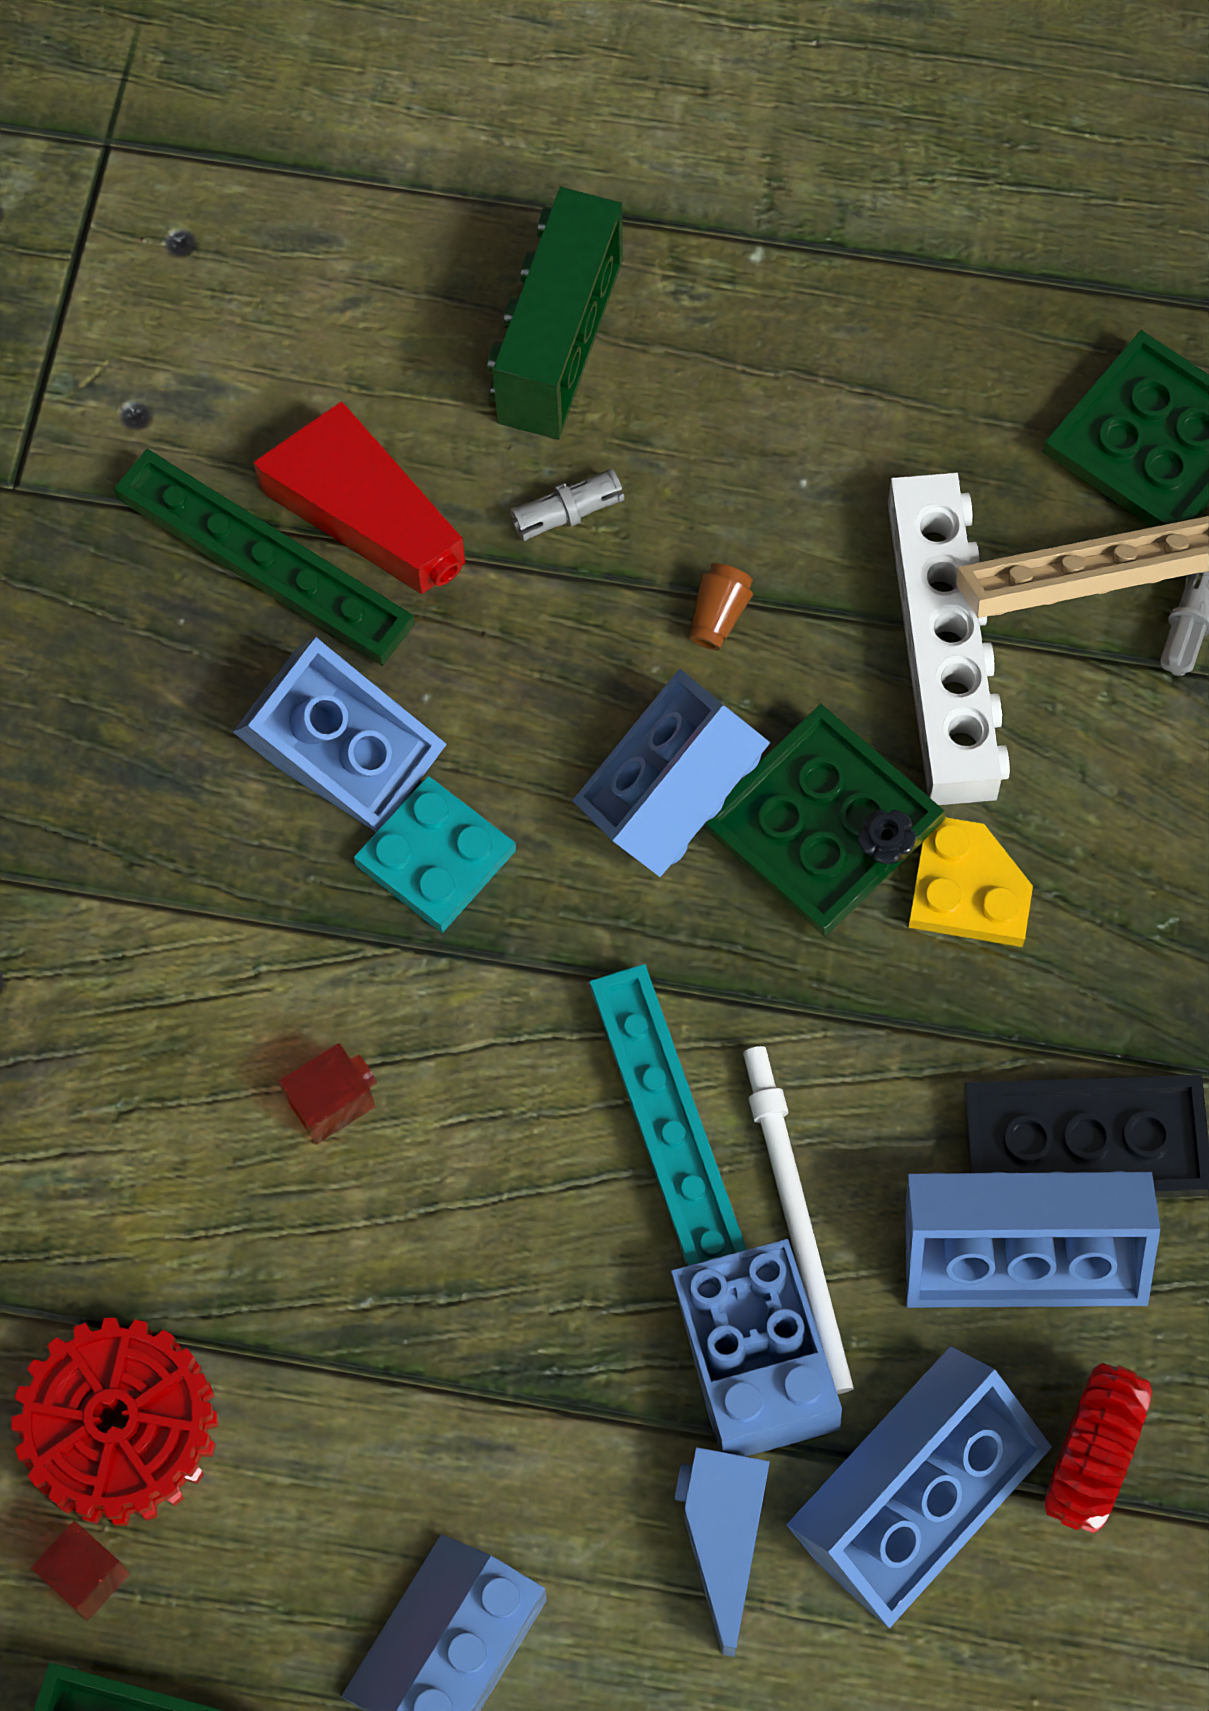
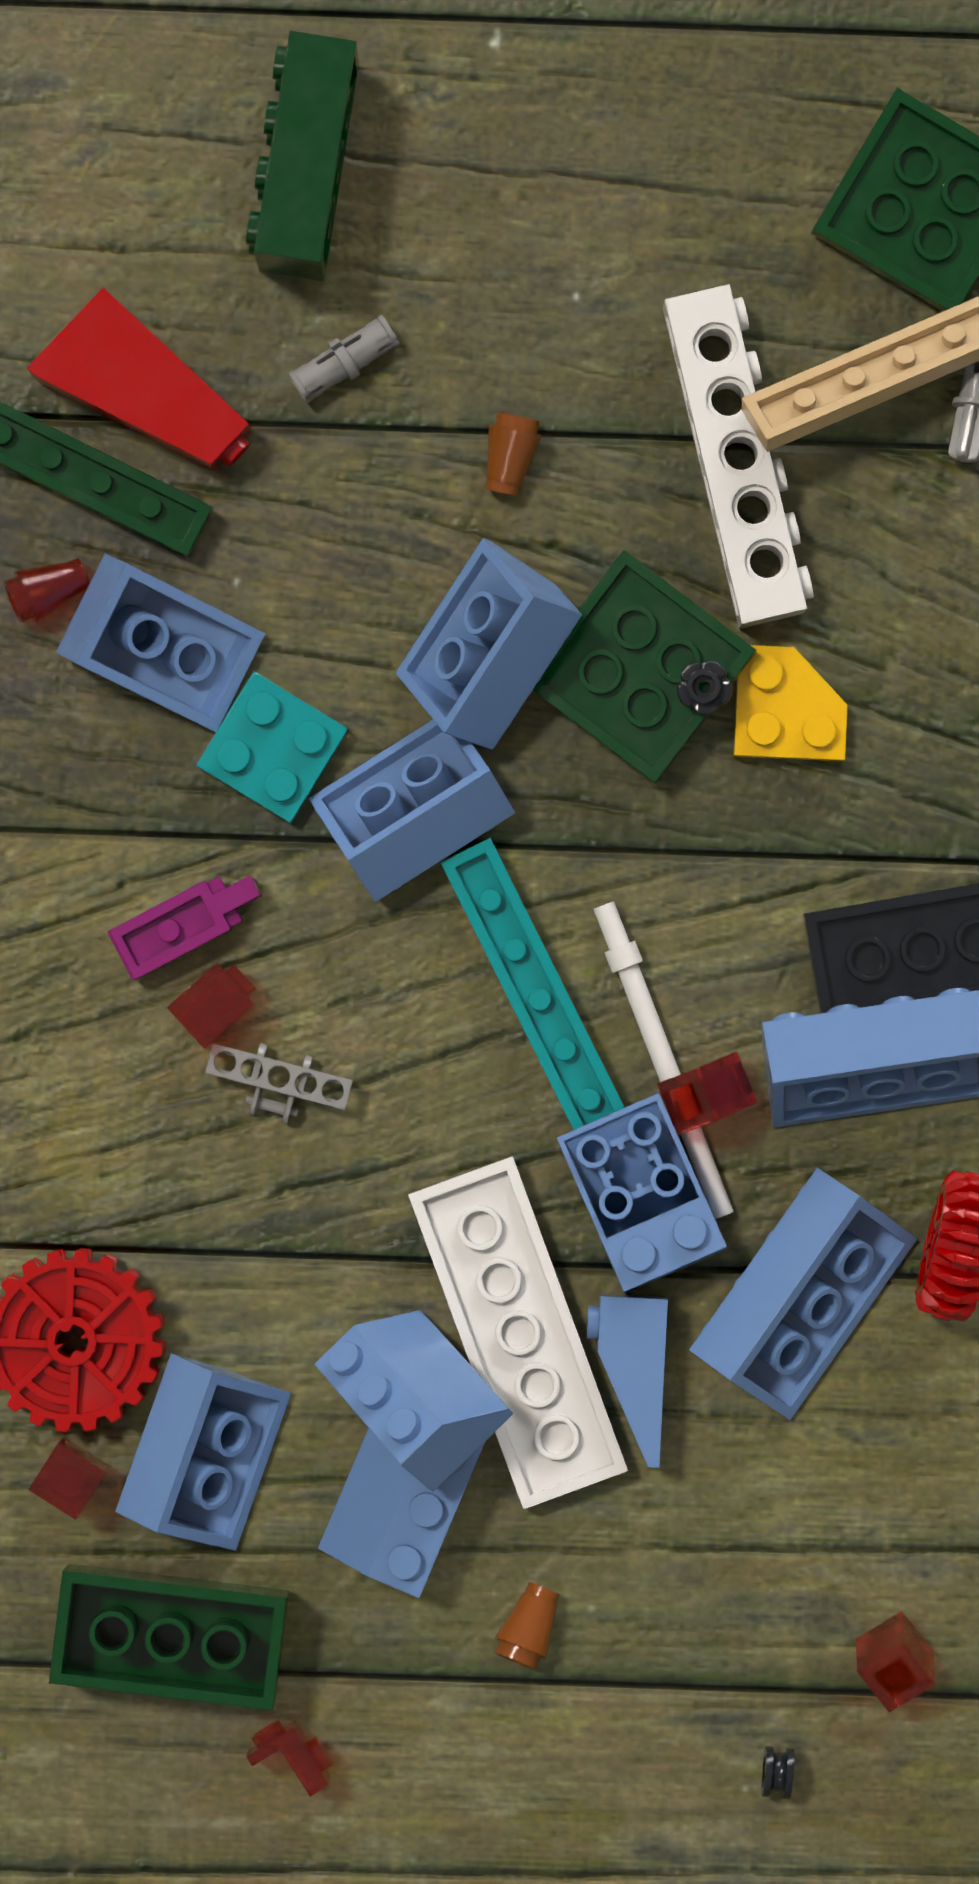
camera: 15 degrees left, 20 degrees up
none -> clear red cone [4,558,90,623]
none -> magenta hinge [107,876,262,981]
none -> medium blue slope [115,1354,291,1551]
none -> light grey piece [205,1043,353,1124]
none -> medium blue slope [308,719,515,902]
none -> medium blue slope [315,1310,514,1493]
none -> white plate [408,1156,628,1509]
none -> clear red brick [657,1051,758,1135]

